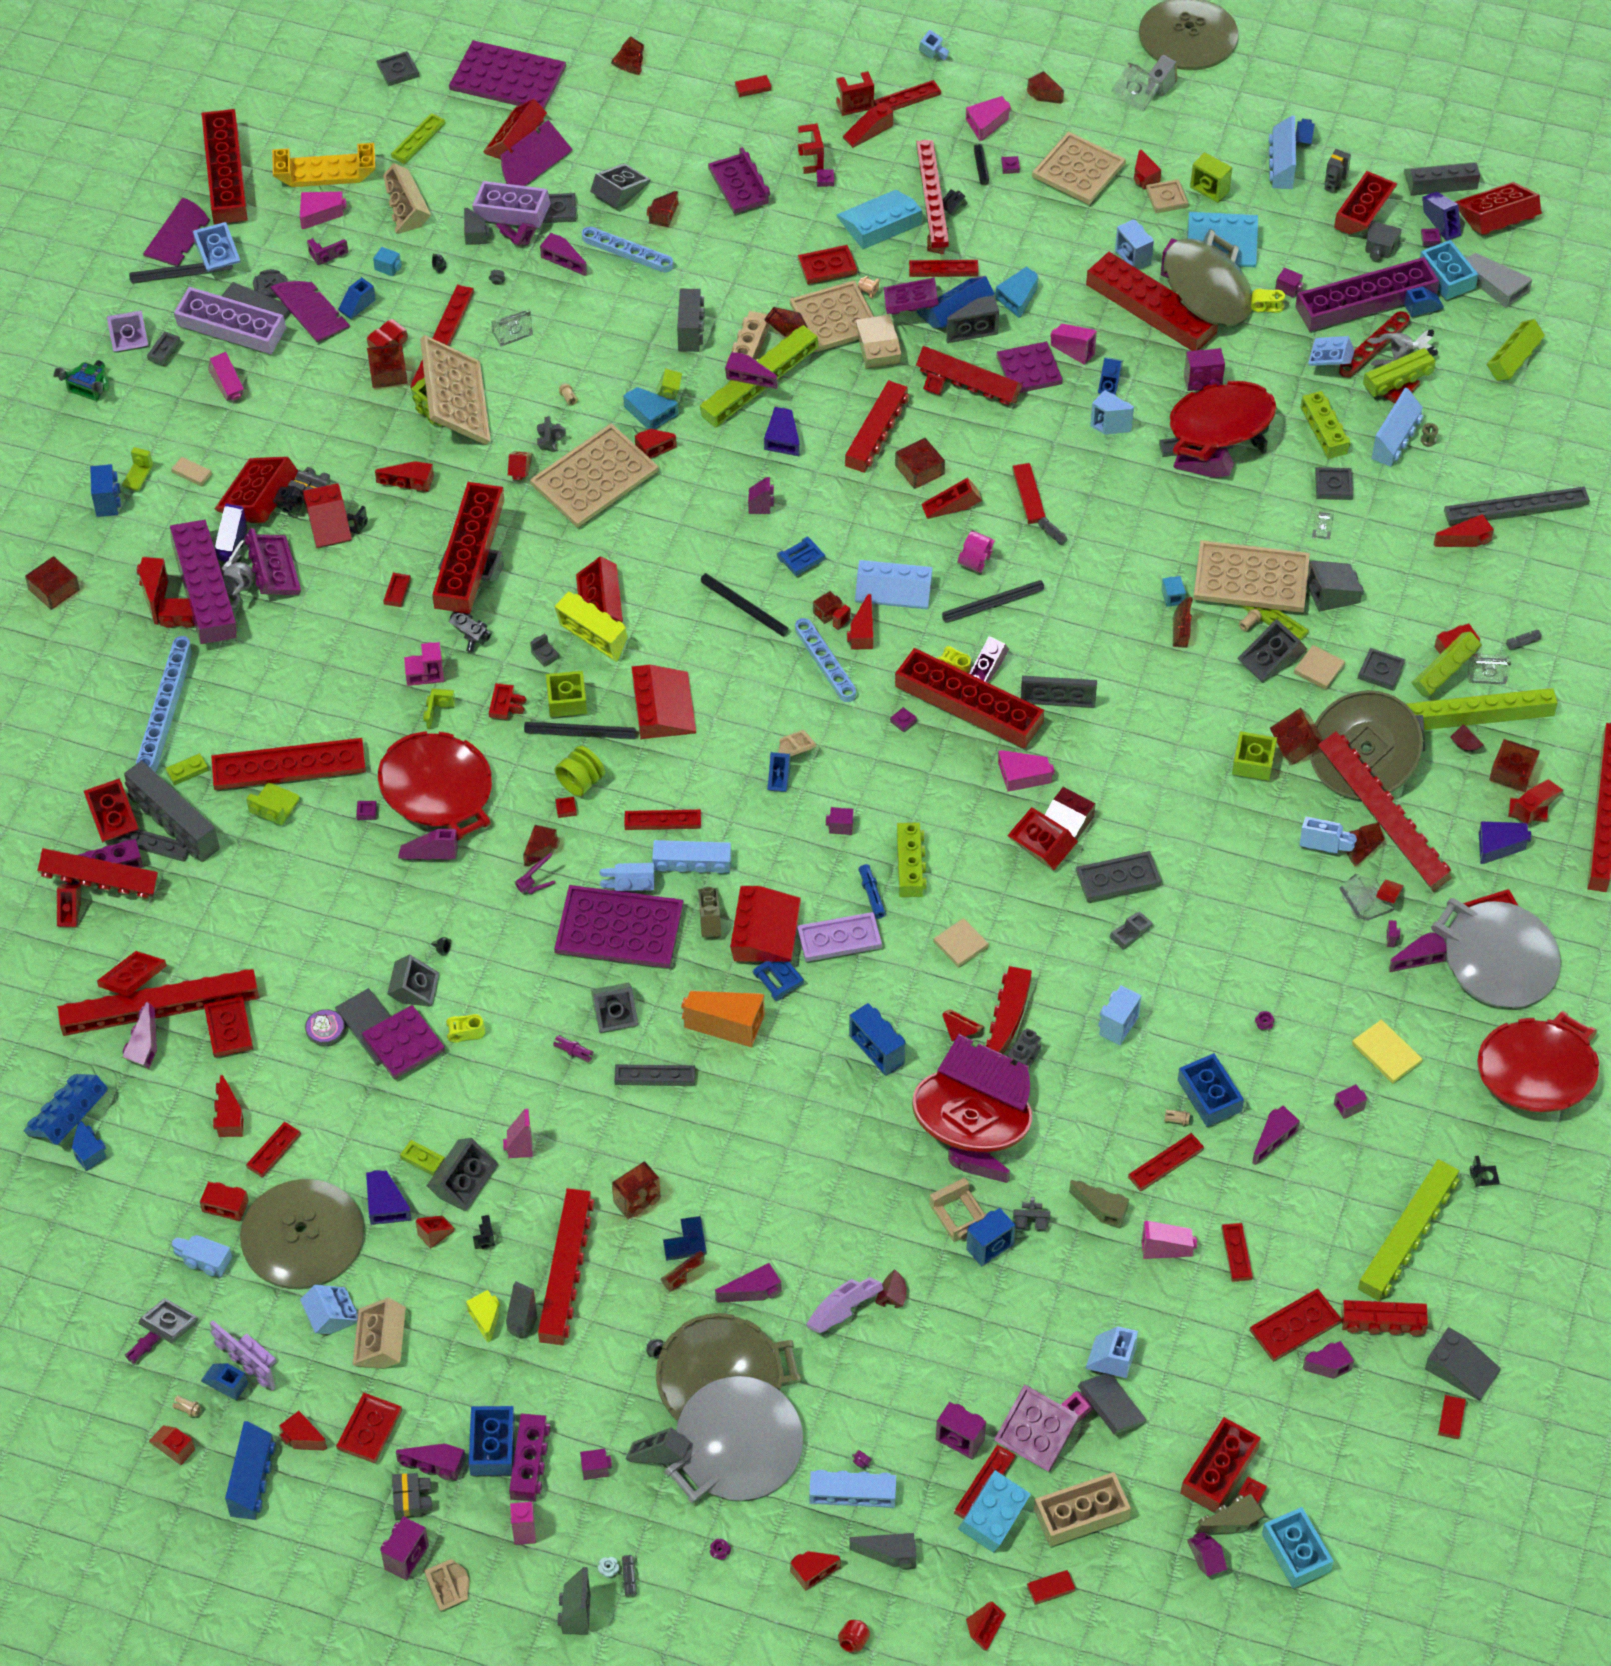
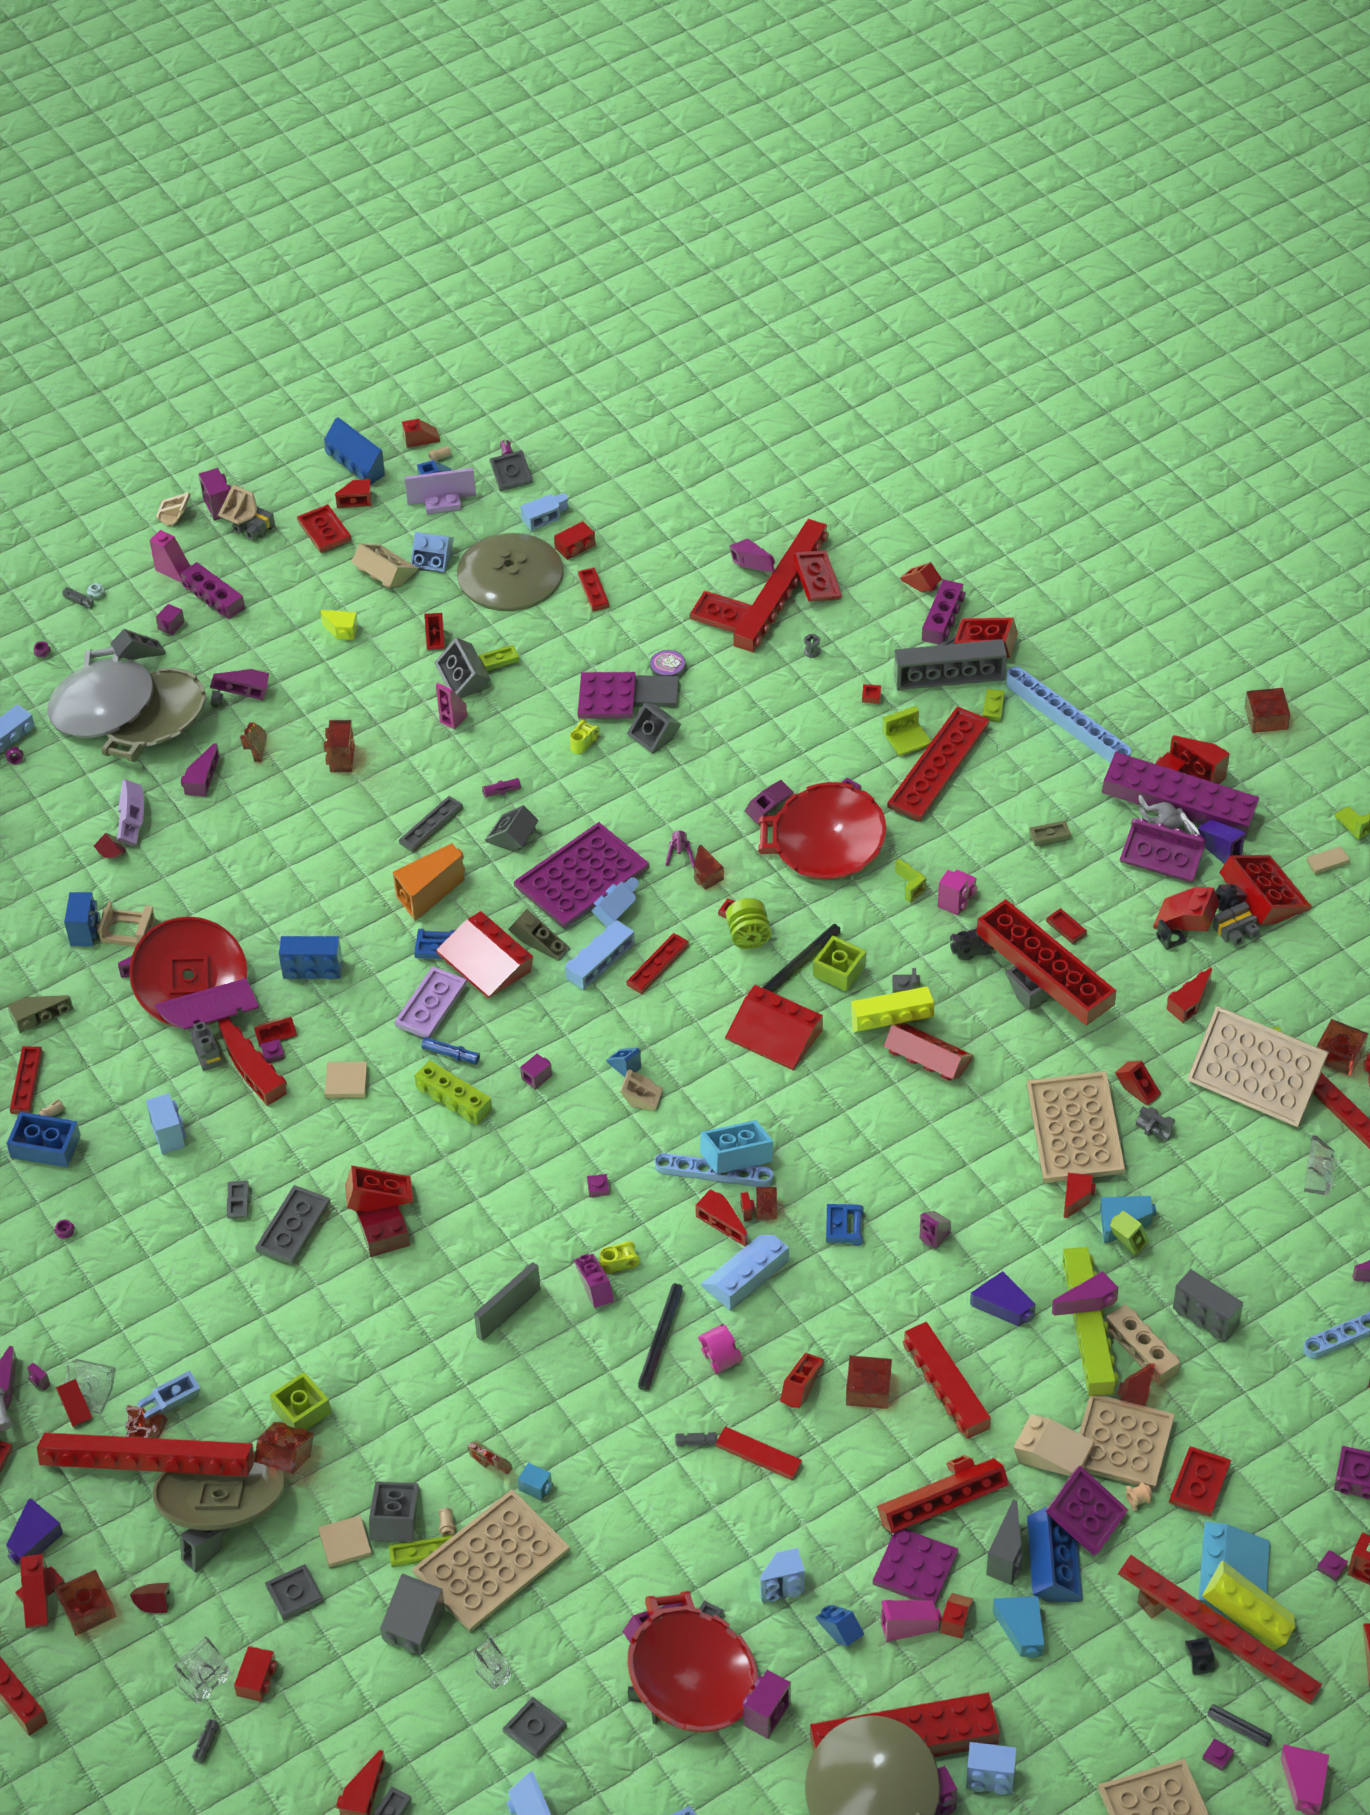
camera: 130 degrees right, 5 degrees down
blue bracket [23,1074,108,1145] -> none
red brick [37,848,158,899] -> none
blue slope [72,1121,106,1171] -> none
blue brick [90,464,121,517] -> none
red slope [213,1075,244,1137] -> none
dark purple slope [366,1170,412,1225] -> none
magenta slope [396,1443,466,1481] -> none
black piece [431,937,451,955] -> none
blue brick [469,1406,515,1476] -> none
black bracket [473,1215,495,1249] -> none
red hinge [488,683,527,719] -> none
dark grey slope [506,1281,538,1339] -> none
red brick [538,1188,595,1346] -> none
dark grey slope [558,1567,591,1635] -> none
tan pin [559,383,578,406] -> none
clear blue tile [663,1216,707,1261] -> none
black axle [700,573,788,636] -> none
red brick [895,648,1044,749] -> none
red tile [909,260,979,277] -> none
dark pink slope [998,750,1055,792] -> none
dark grey hips [1013,1197,1051,1231] -> none
lime brick [1300,391,1351,459] -> none
lime brick [1406,688,1558,730] -> none
lime brick [1411,632,1482,696] -> none
none -> magenta slope [210,669,269,701]
none -> tan slope [218,485,257,525]
none -> magenta plate [260,1039,285,1063]
none -> medium azure brick [700,1120,773,1174]
none -> dark grey bush [804,634,820,658]
none -> red plate [862,684,881,704]
none -> red slope [941,1593,974,1639]
none -> olive plate [1029,820,1071,846]
none -> neon yellow slope [1202,1561,1295,1651]

